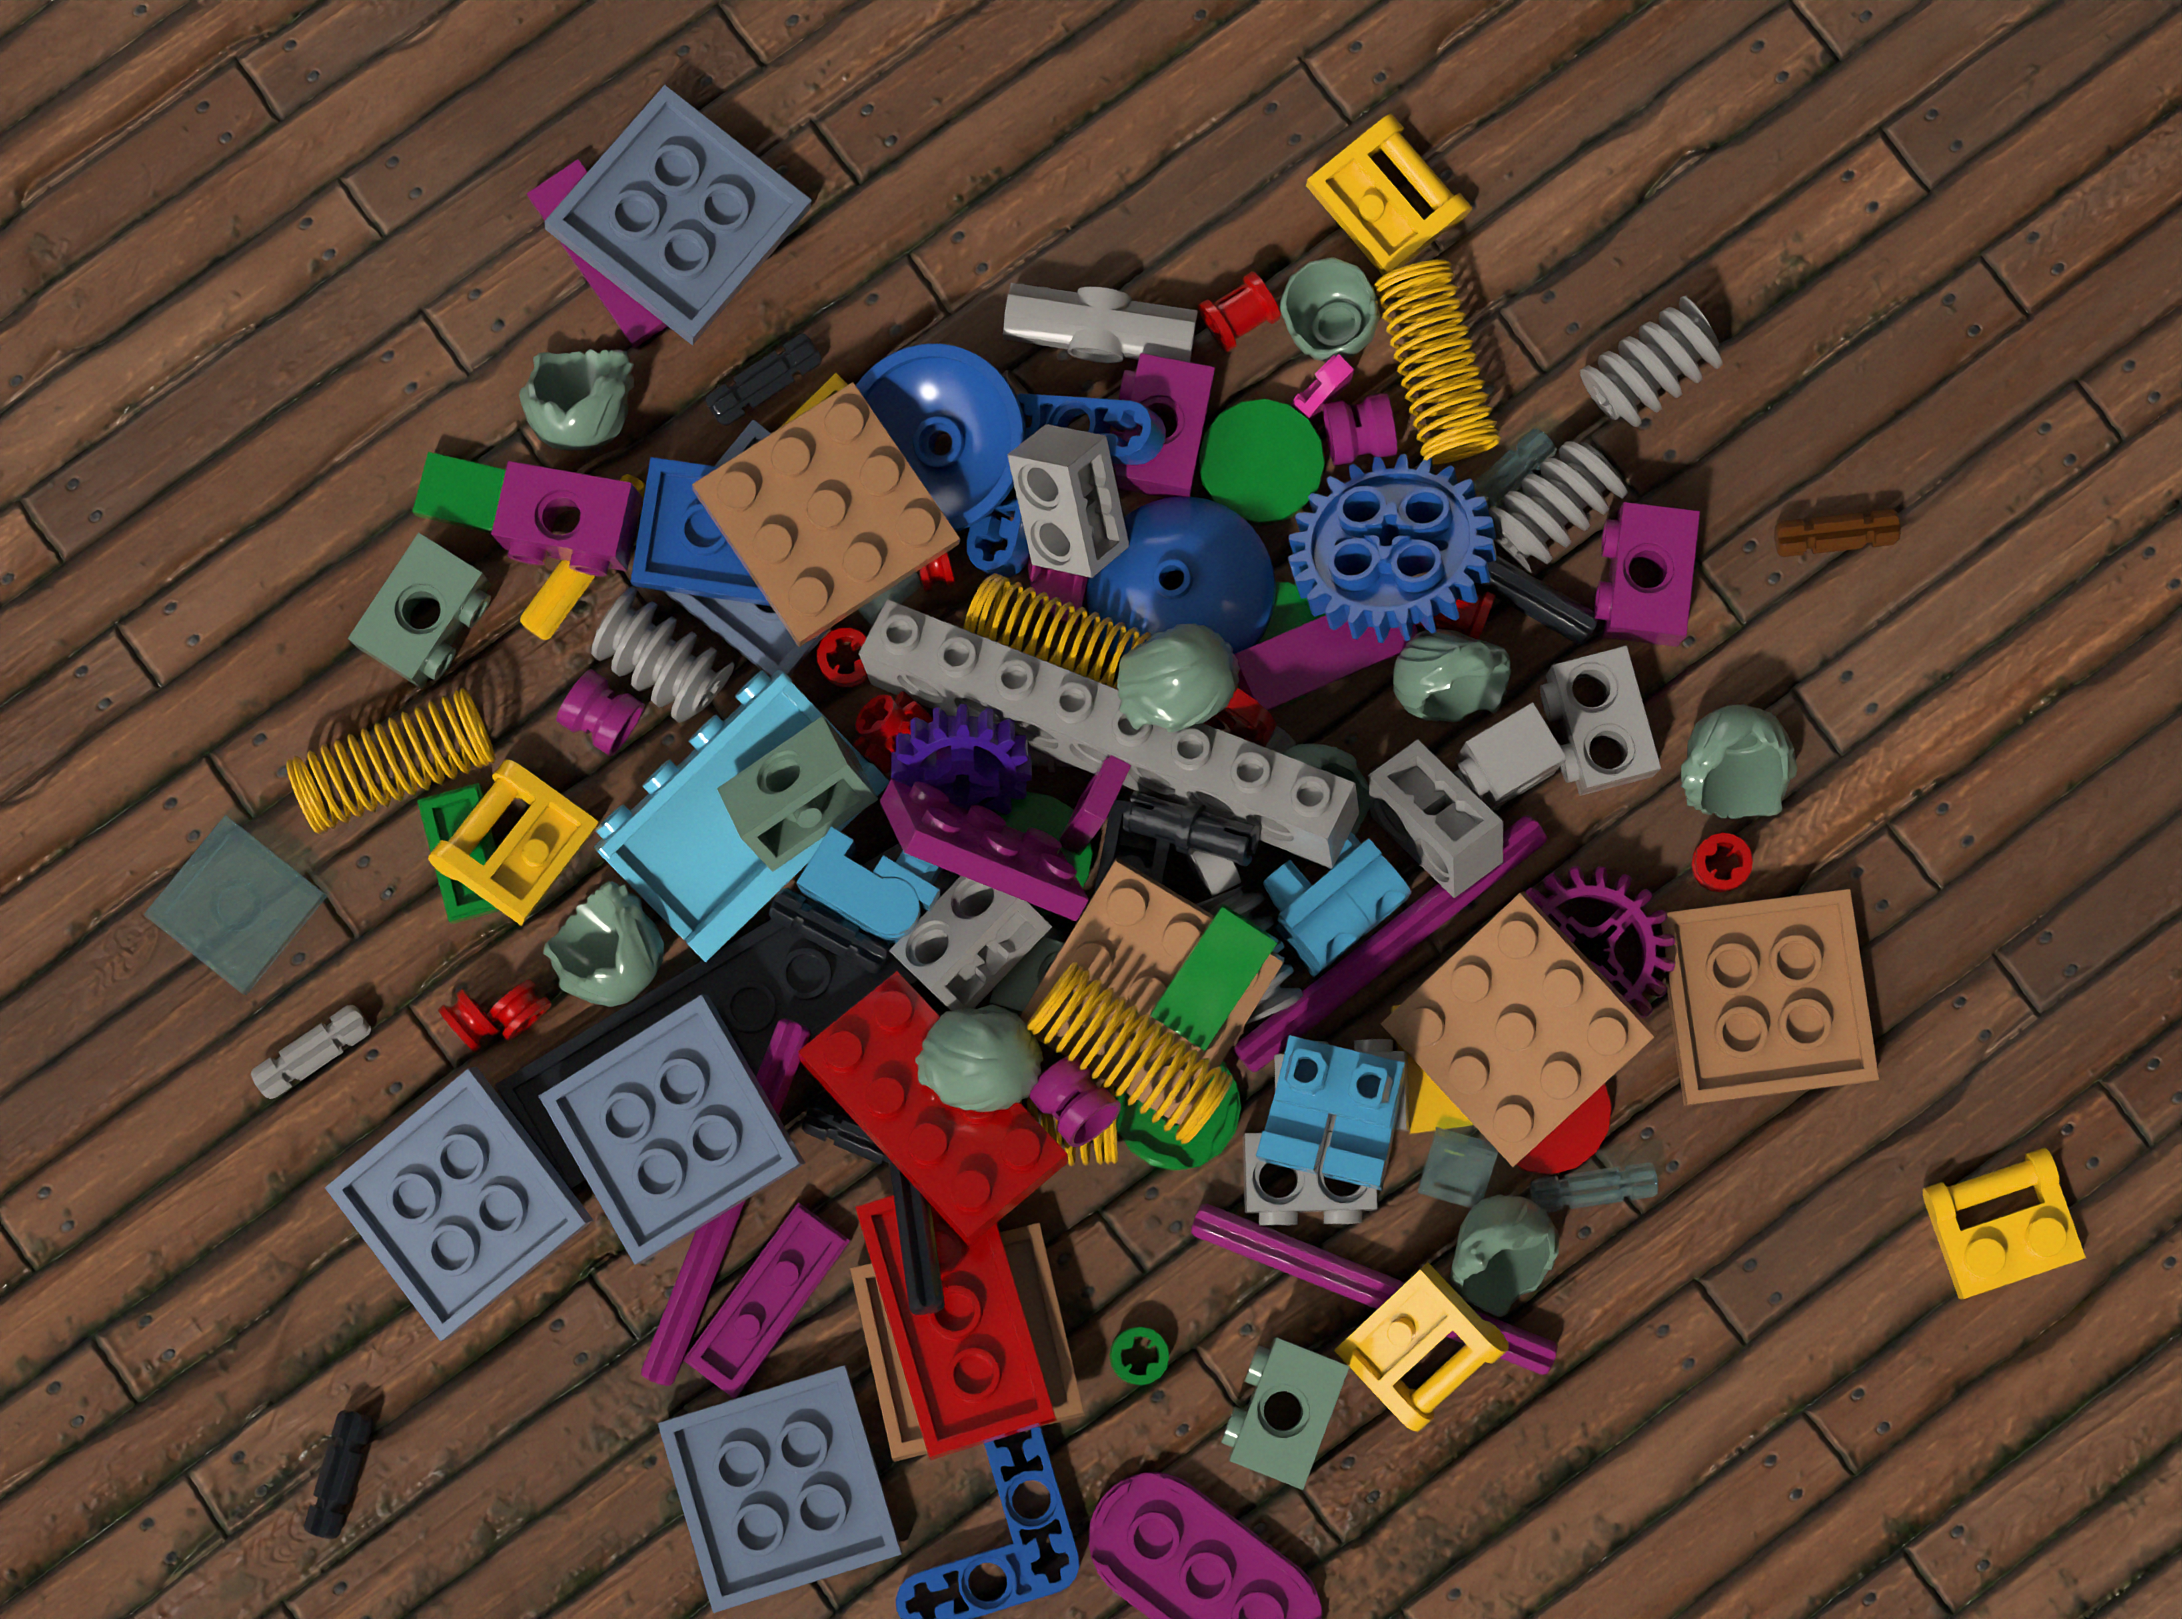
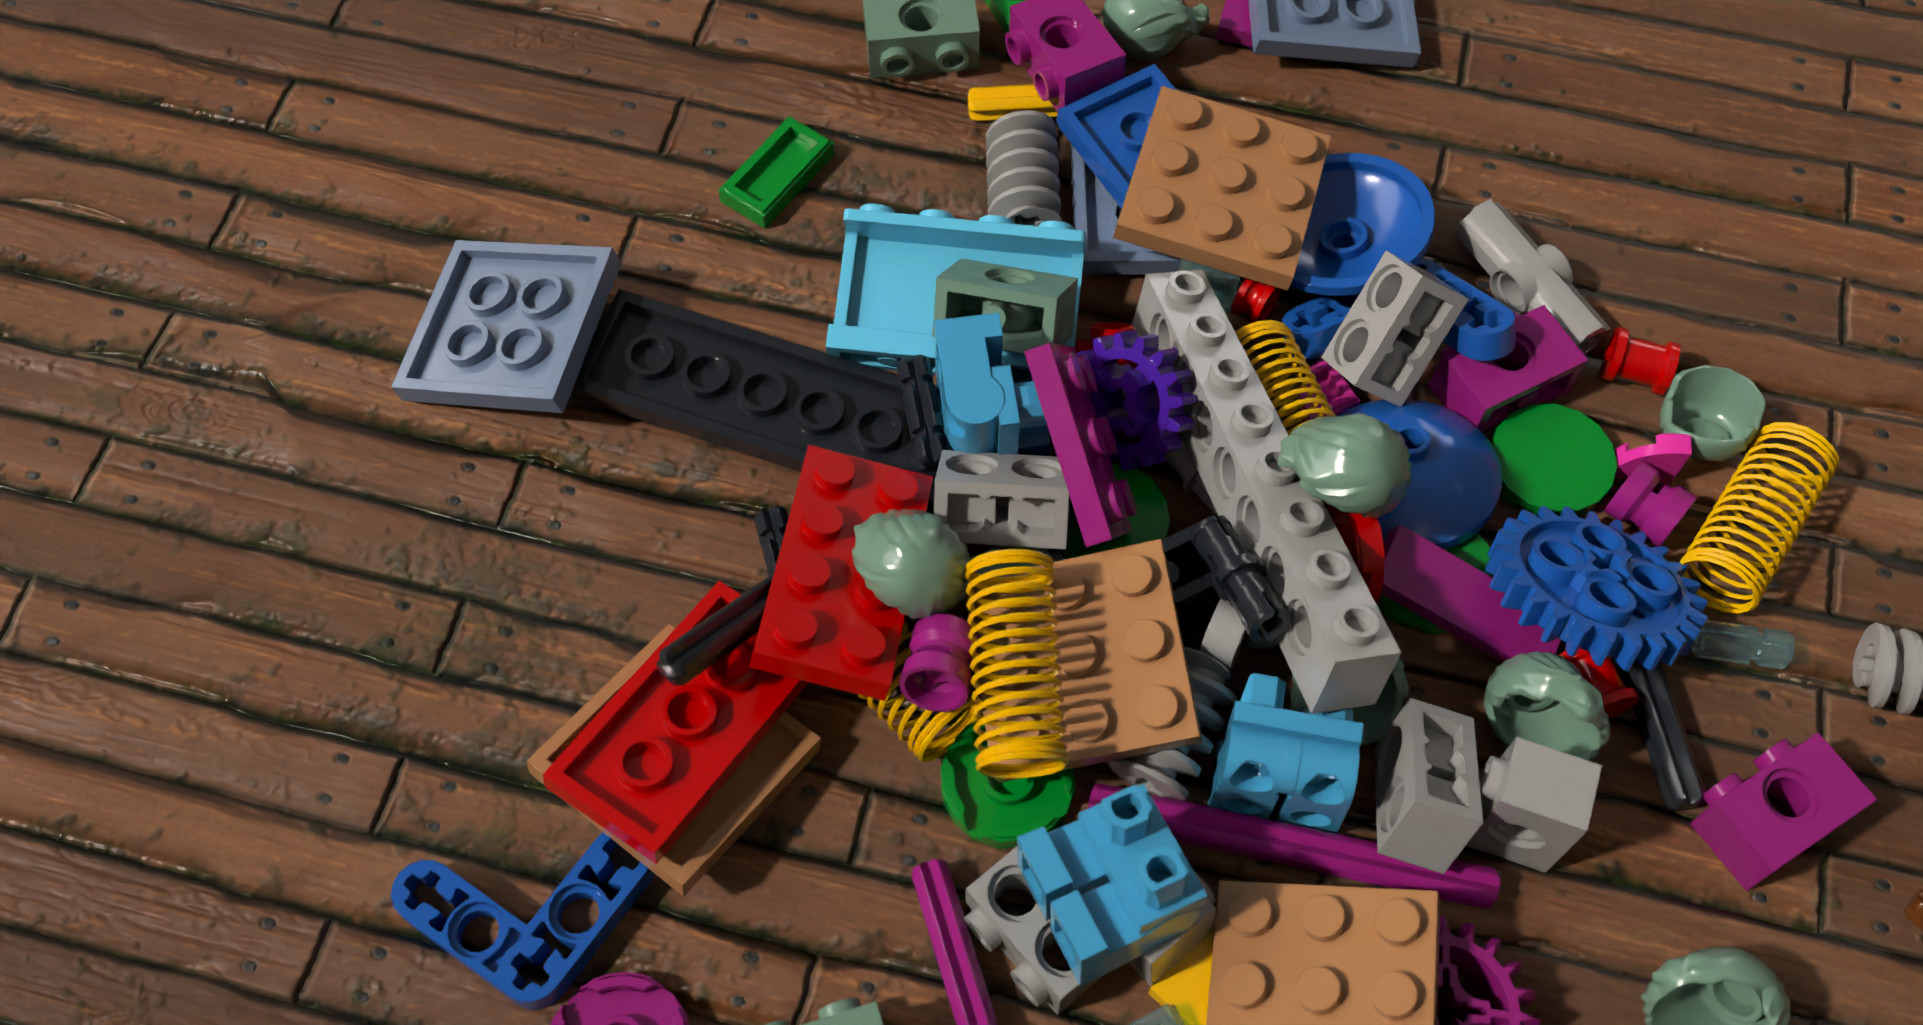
camera: 50 degrees right, 20 degrees down
clear light blue tile [144,815,328,995] -> none
light grey axle [251,1005,371,1099] -> none
yellow piece [286,688,495,835] -> none
black axle [304,1410,374,1539] -> none
yellow plate [428,759,599,926] -> none
red bush [438,988,500,1053] -> none
red bush [487,979,552,1041] -> none
sand blue plate [539,995,805,1265] -> none
sand green hair [543,881,664,1007] -> none
magenta wheel [556,669,645,757] -> none
magenta axle [641,1019,810,1386] -> none
sand blue plate [658,1365,902,1613] -> none
magenta tile [683,1202,851,1399] -> none
black axle [705,333,822,426] -> none
red bush [817,628,868,688] -> none
magenta tile [1059,755,1131,856] -> none
green bush [1109,1327,1169,1385] -> none
green tile [1150,904,1278,1051] -> none
yellow plate [1306,113,1473,275] -> none
light grey piece [1488,441,1628,574] -> none
light grey brick [1540,646,1661,796] -> none

